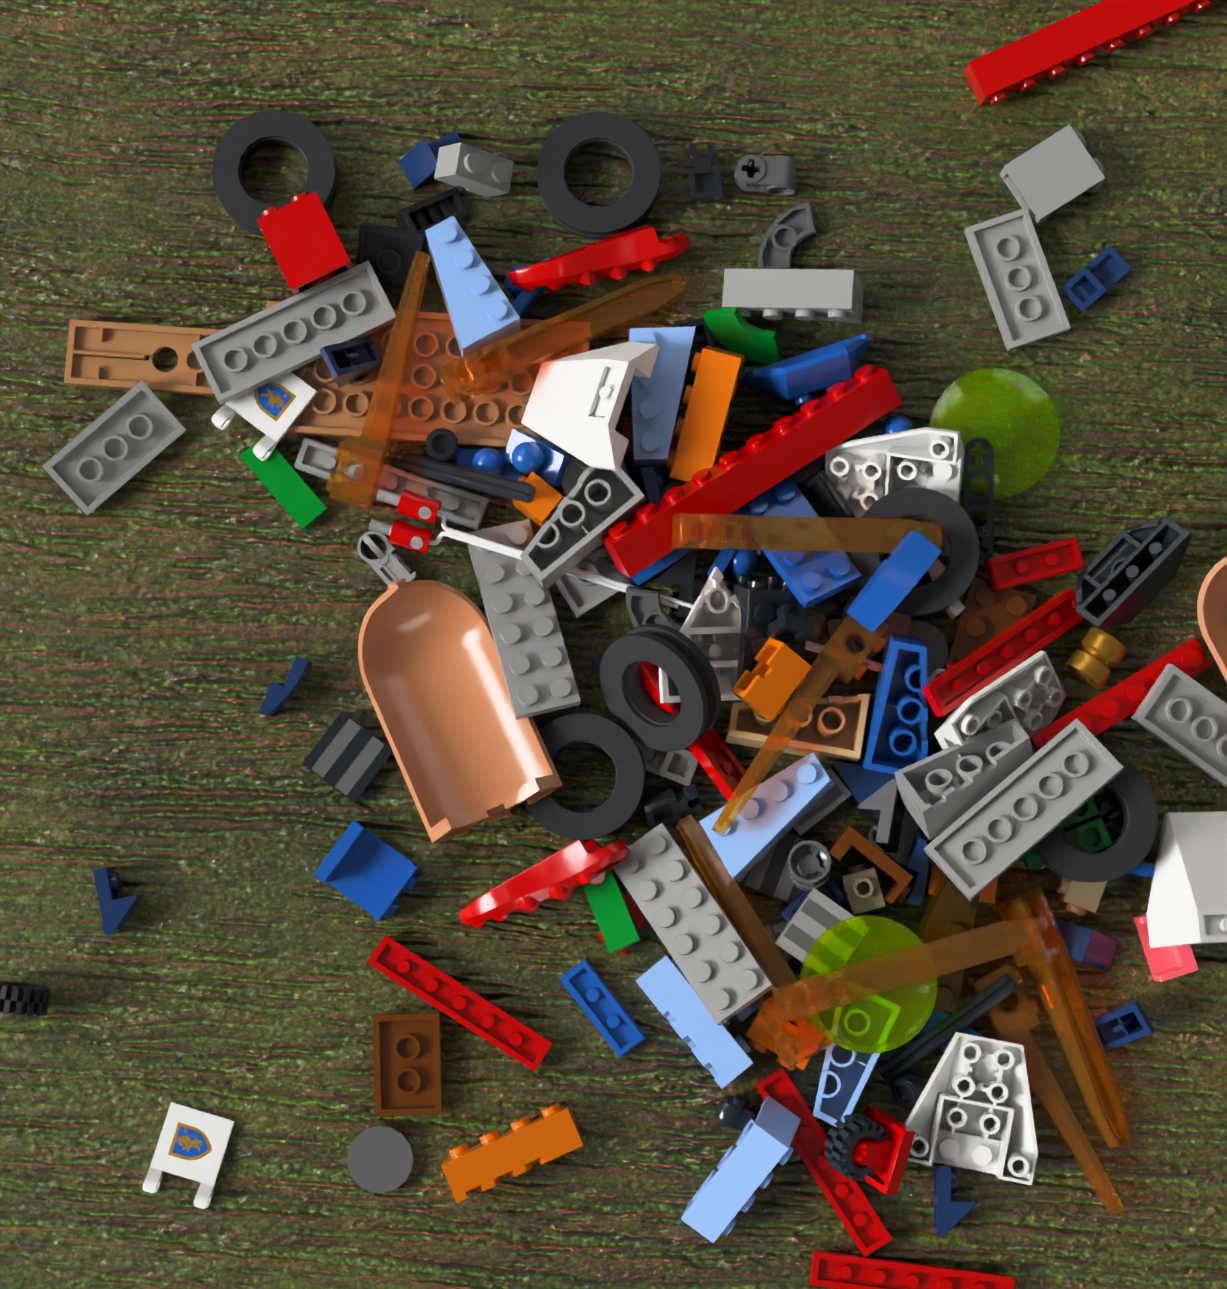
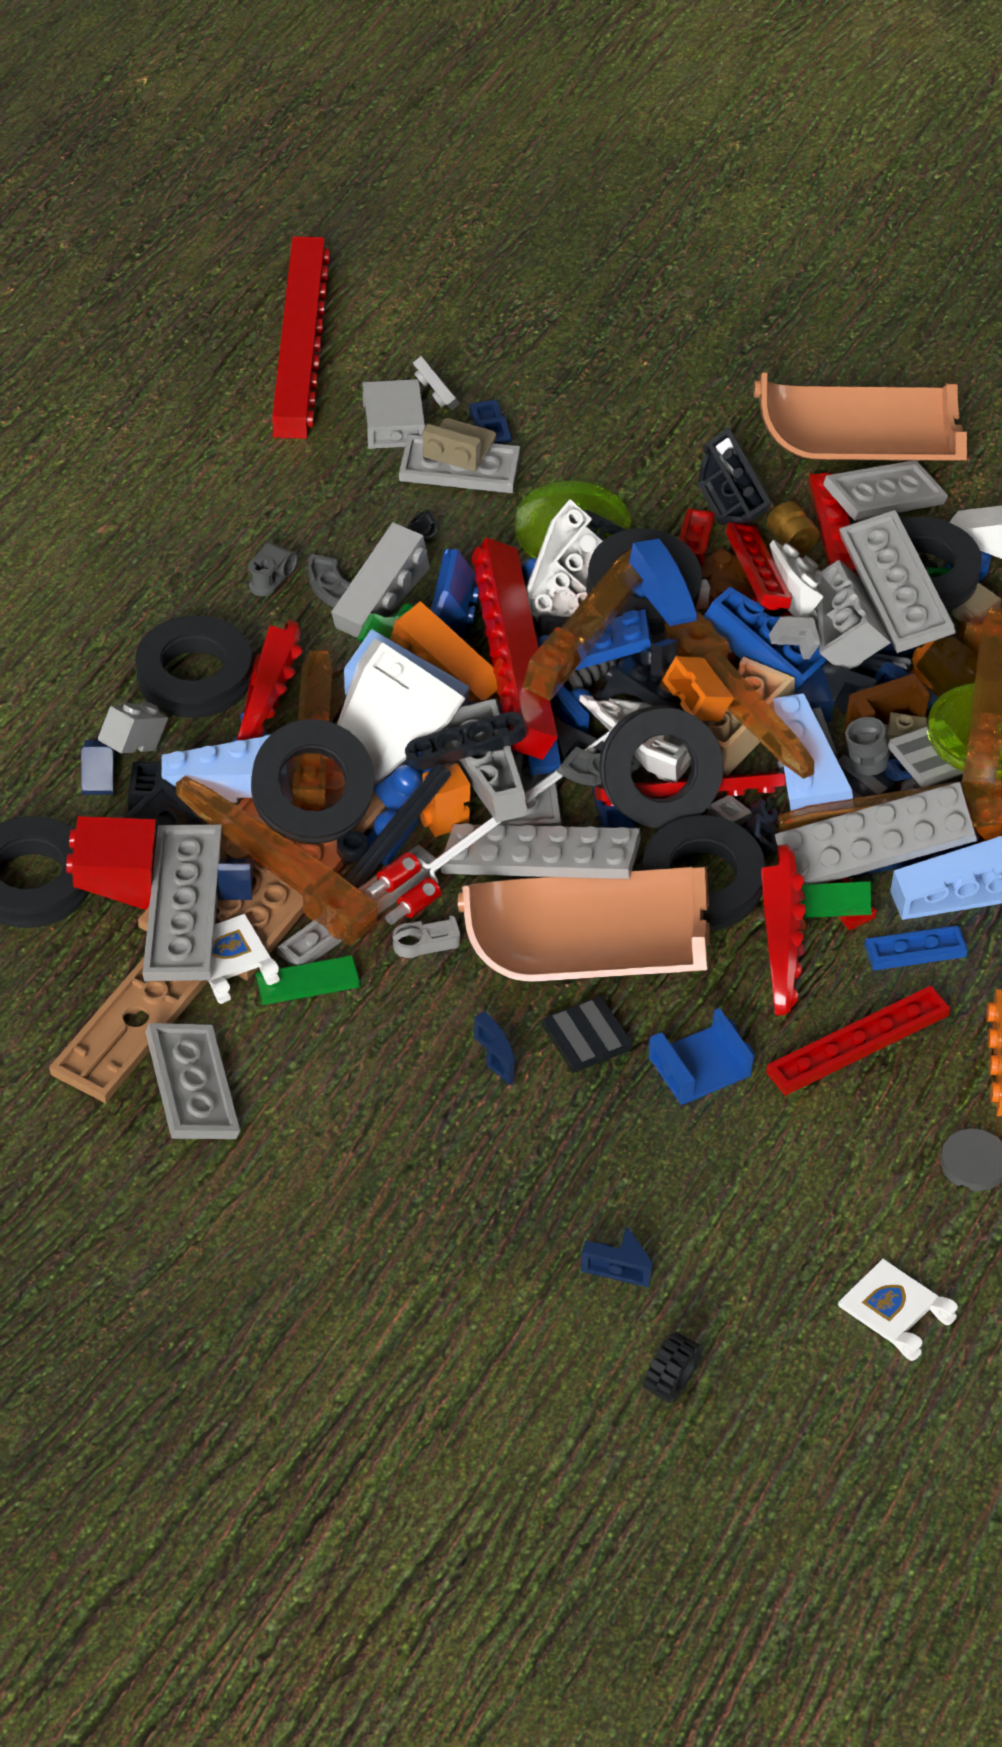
camera: 70 degrees left, 35 degrees down
reddish brown plate [373,1012,443,1117] -> none
black plate [687,143,723,203] -> none
none -> black tyre [251,719,374,844]
none -> black beam [405,712,528,770]
none -> black tile [407,509,439,541]
none -> light grey wing [413,356,460,410]
none -> dark tan bracket [423,418,496,472]
none -> light grey bracket [769,616,821,659]

